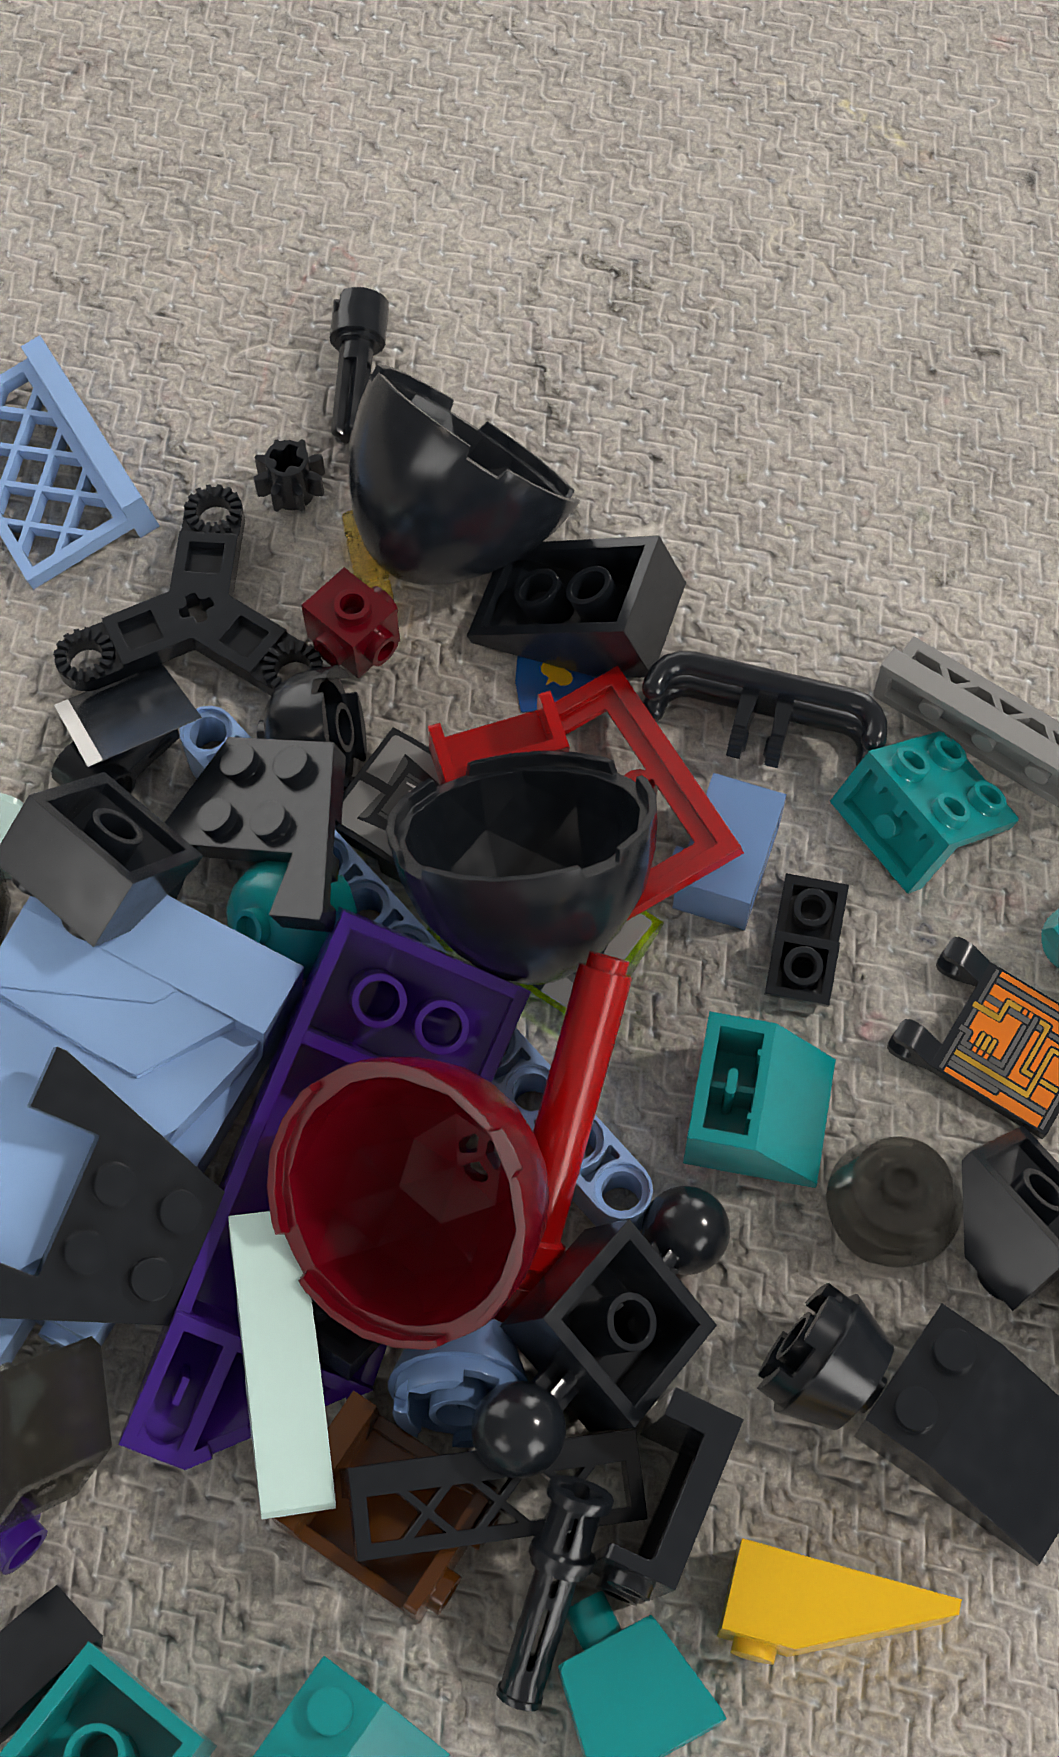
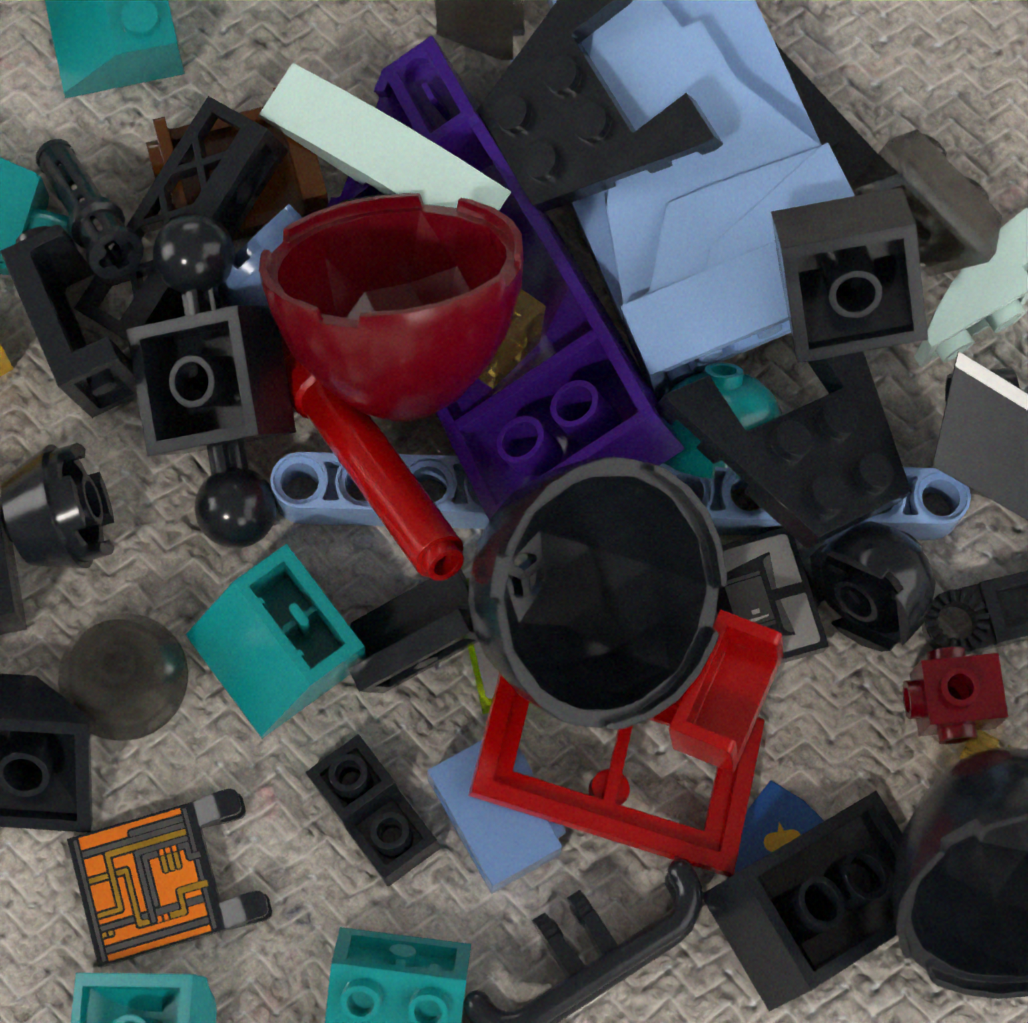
camera: 125 degrees right, 10 degrees up
none -> black panel [348,569,479,693]

